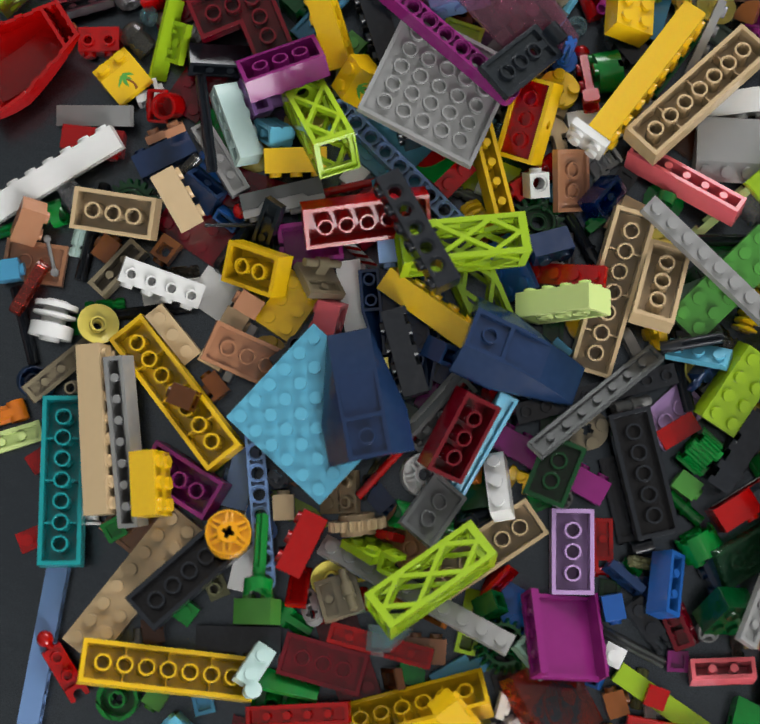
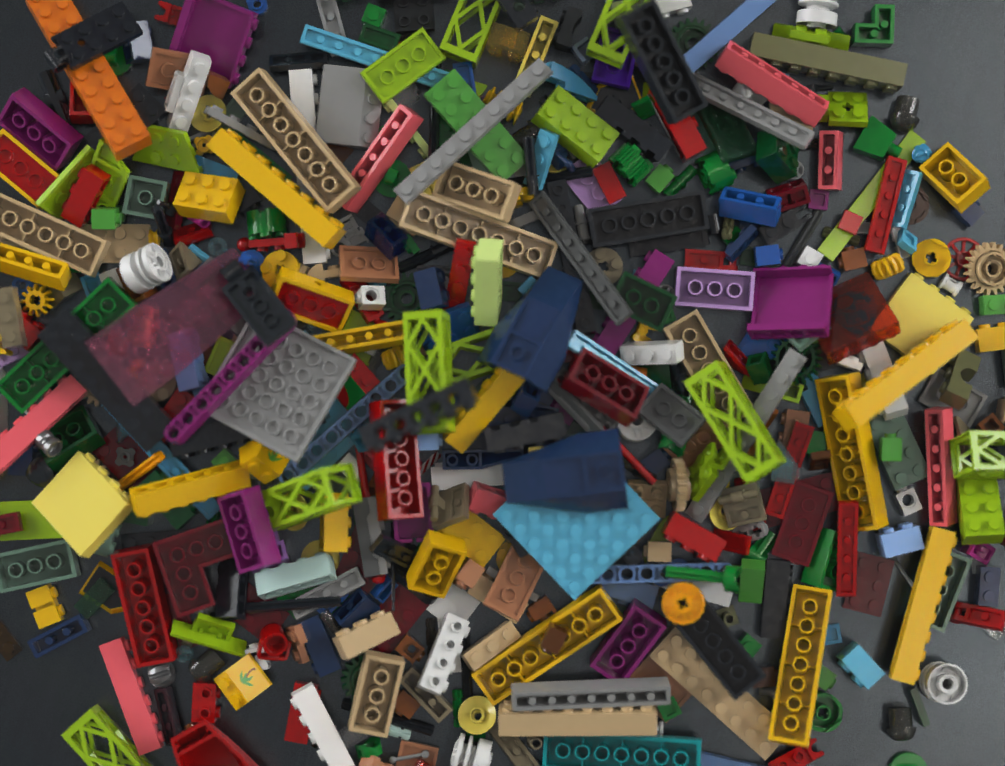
camera: 85 degrees left, 5 degrees up
light grey tile [56,105,134,127] -> none
yellow brick [129,449,174,518] -> none
light aqua hinge [231,641,277,699] -> none
medium azure brick [254,117,295,148] -> none
red tile [375,529,405,543] -> none
white plate [565,116,611,161] -> none

